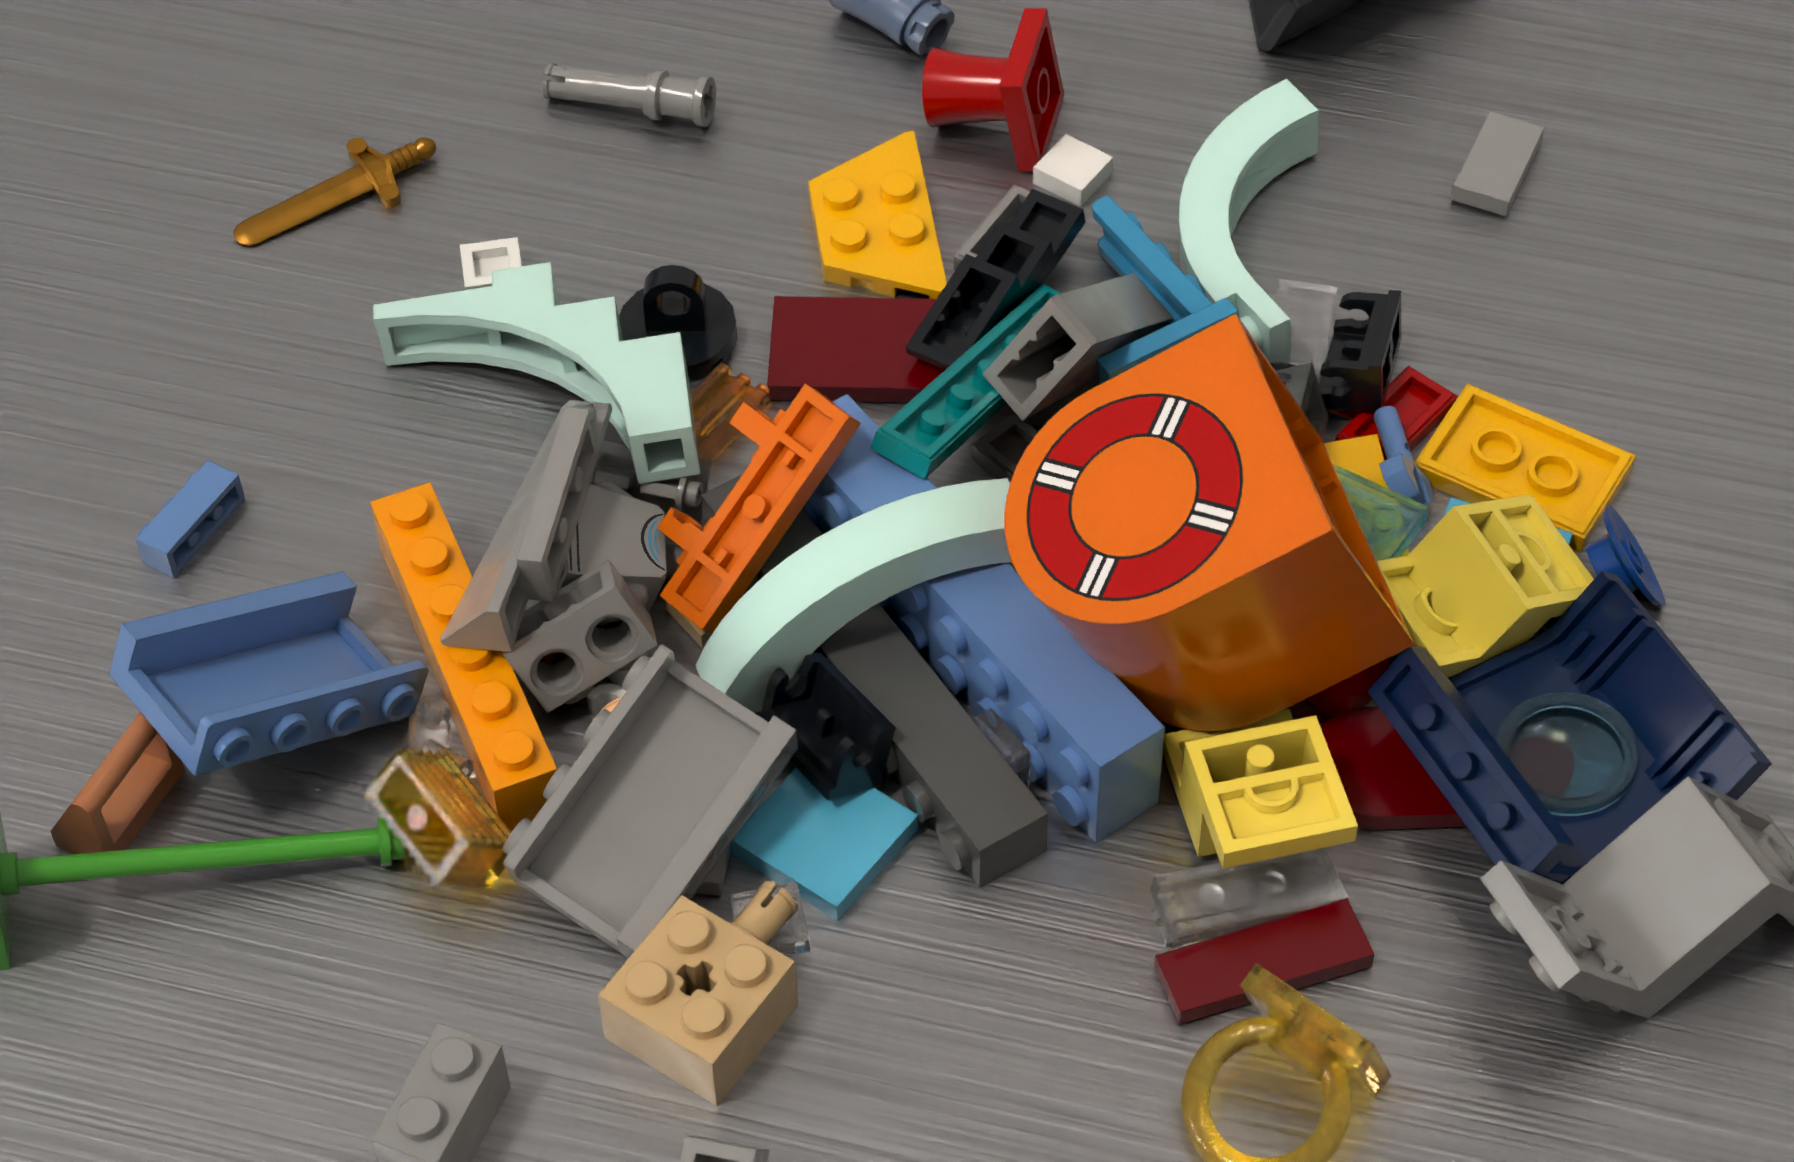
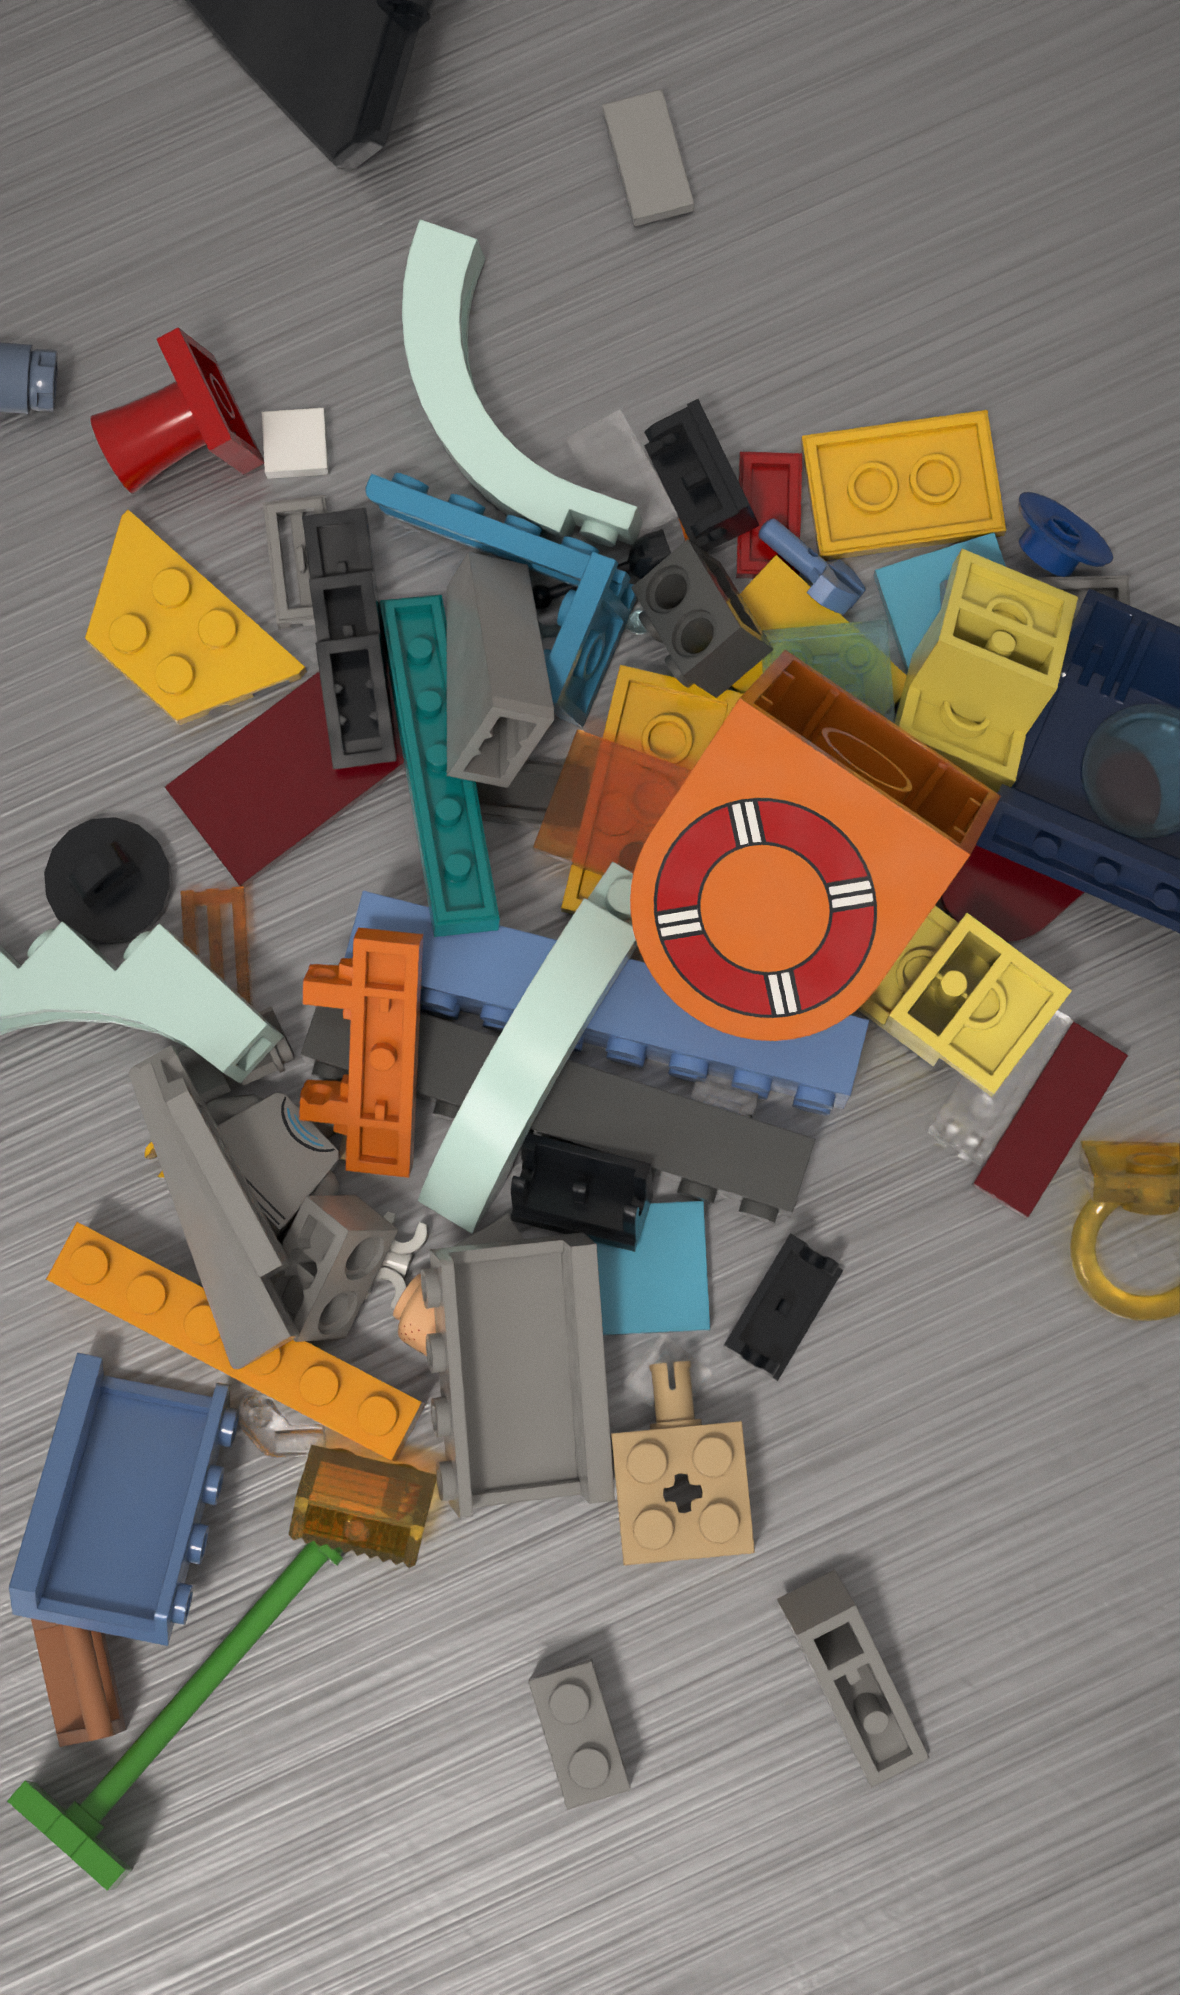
camera: 35 degrees left, 30 degrees up
none -> black hinge [723,1233,843,1381]

